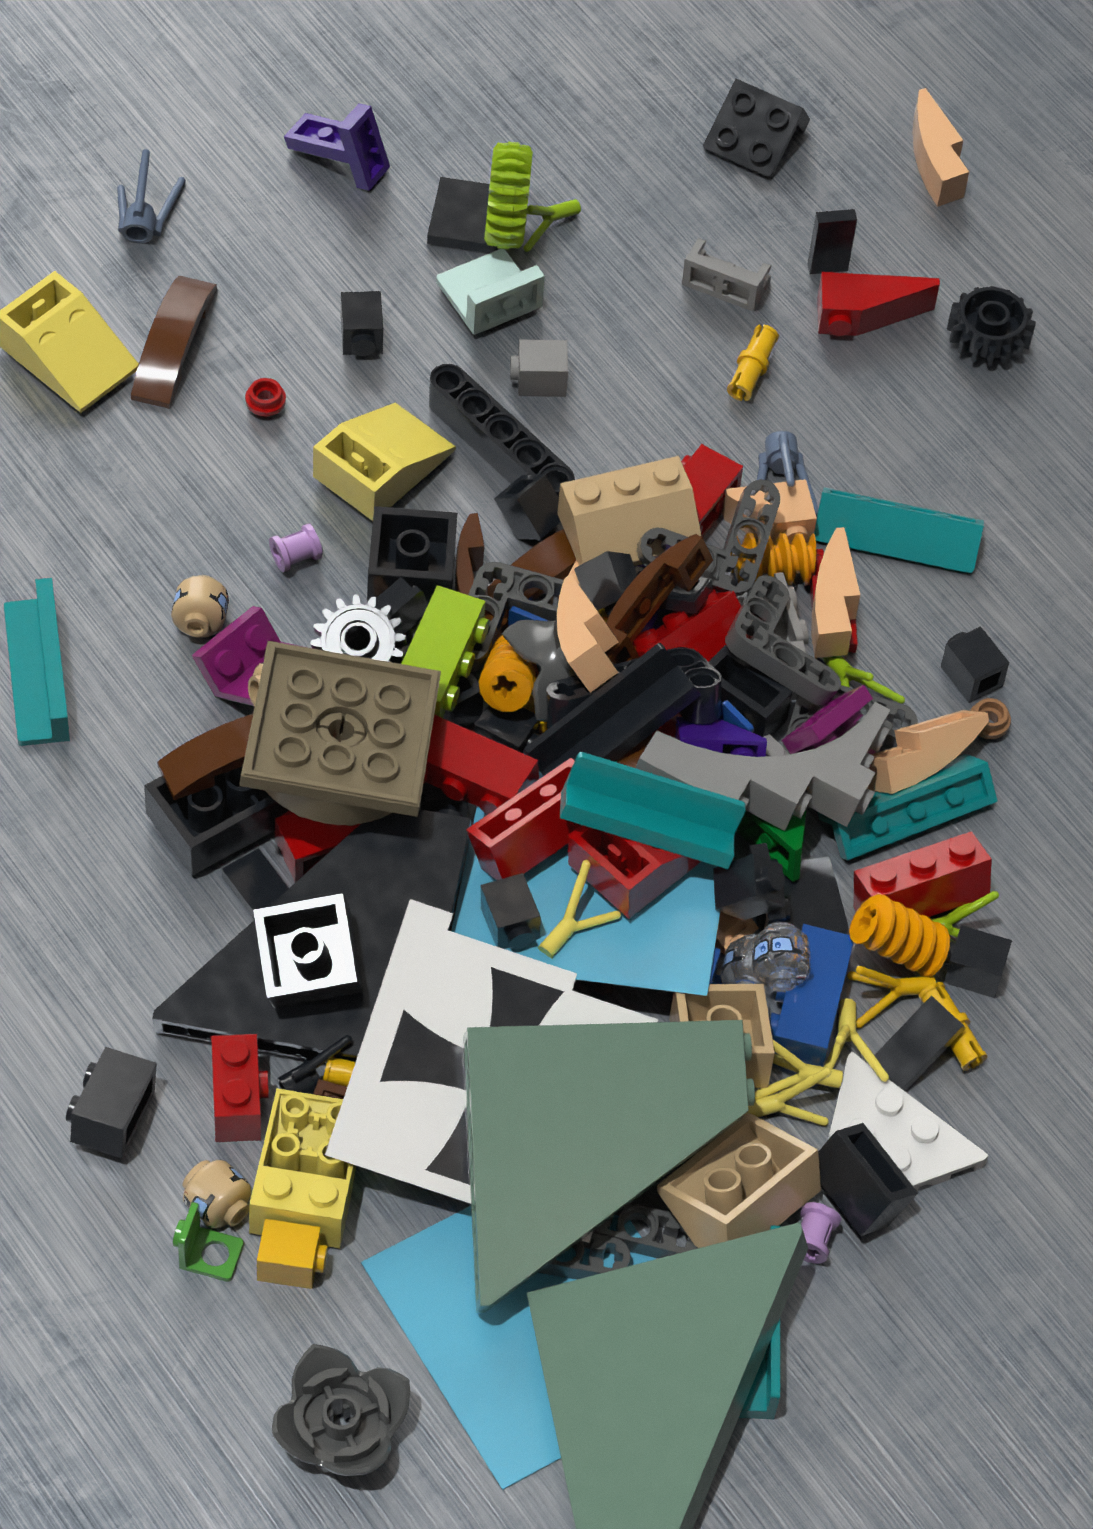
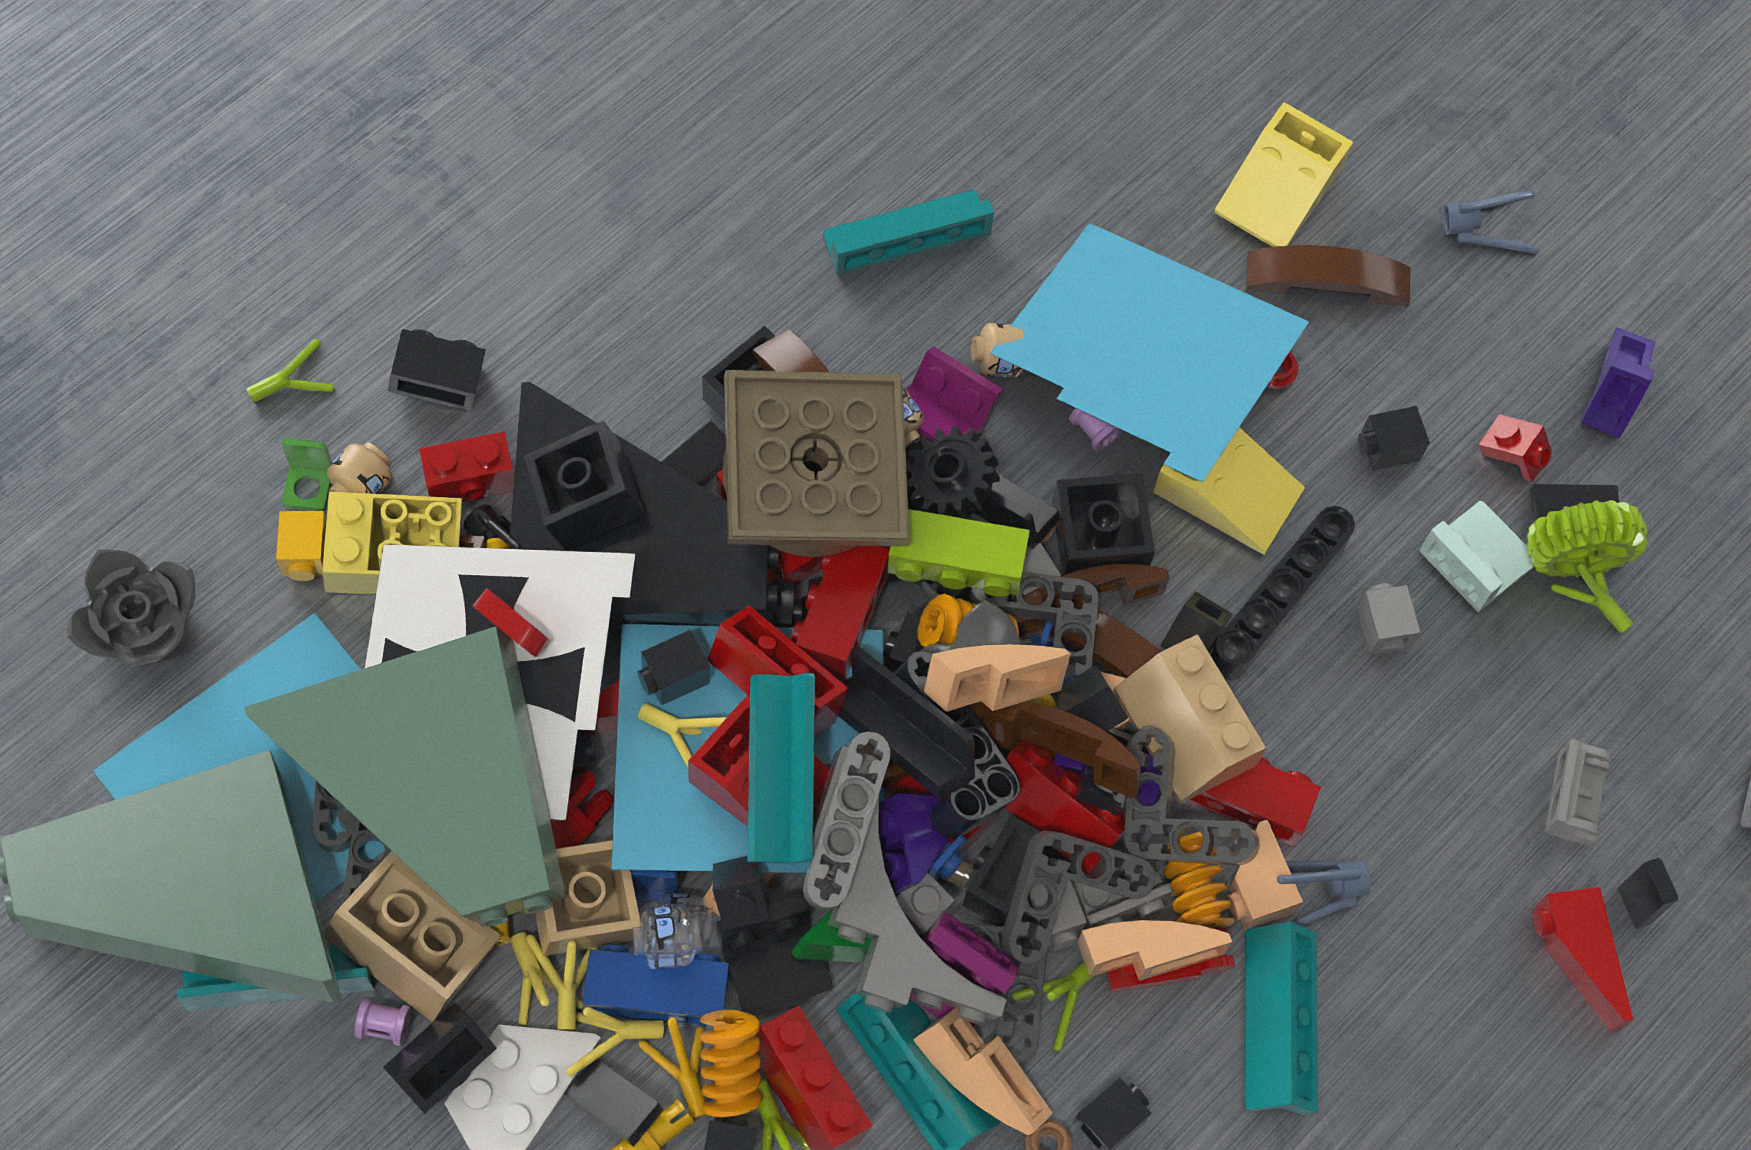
camera: 80 degrees right, 10 degrees up
yellow pin [727,324,779,401] -> none
black gear [947,286,1036,366] -> none
none -> lime plant [246,339,335,403]
none -> red beam [472,588,550,657]
none -> light grey beam [803,732,890,910]
none -> medium azure sticker [990,223,1309,482]
none -> red bracket [1478,414,1552,482]

